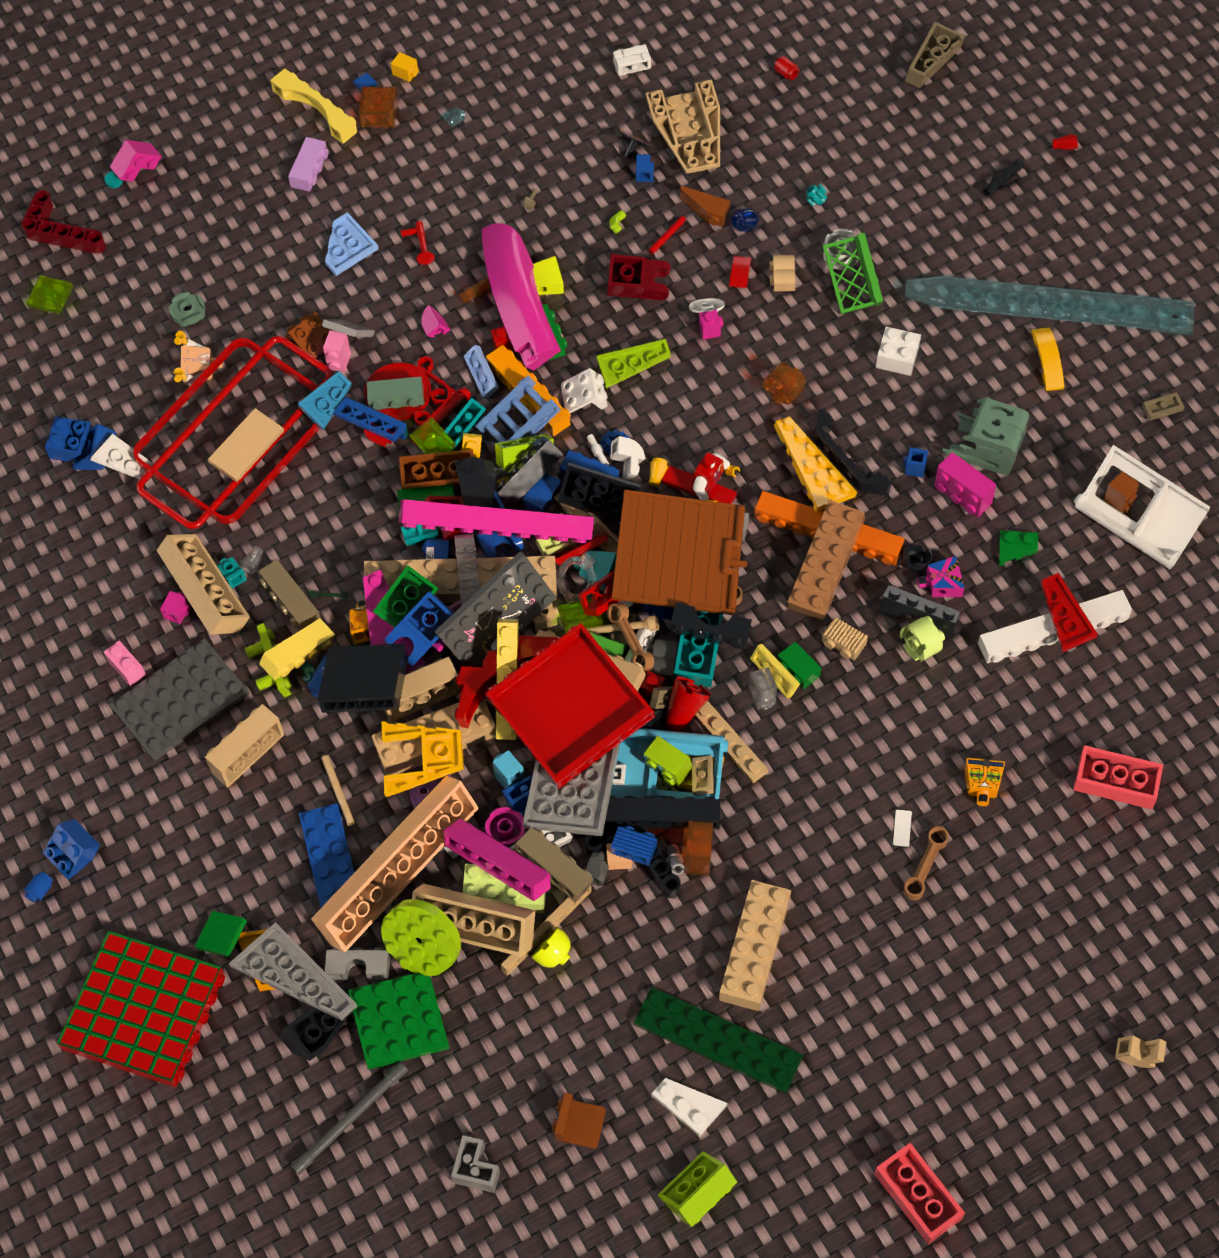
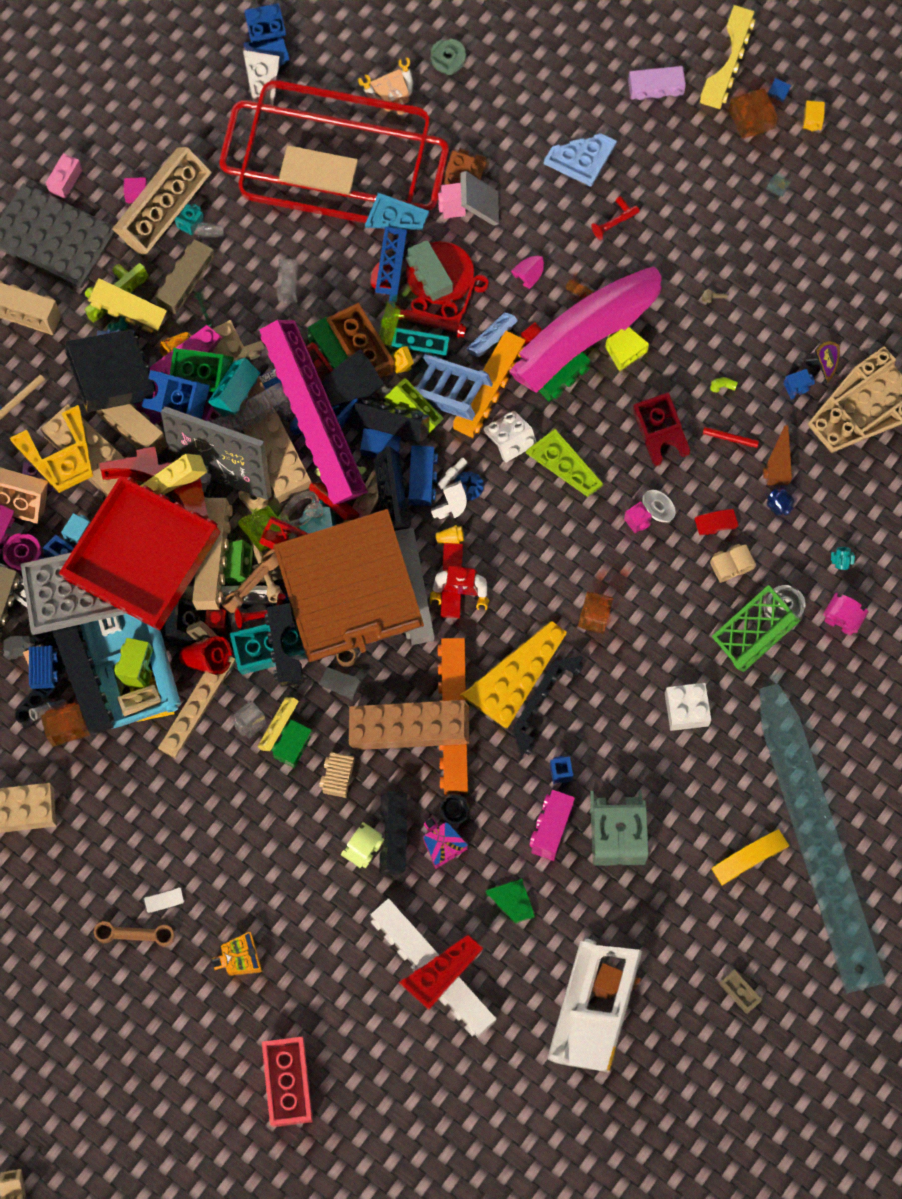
camera: 65 degrees right, 10 degrees up
none -> teal brick [208,357,260,417]
none -> red piece [235,593,286,628]
none -> dark tan plate [237,341,265,364]
none -> clear brick [277,259,299,303]
none -> dark grey slope [319,667,362,700]
none -> dark pink brick [823,593,869,636]

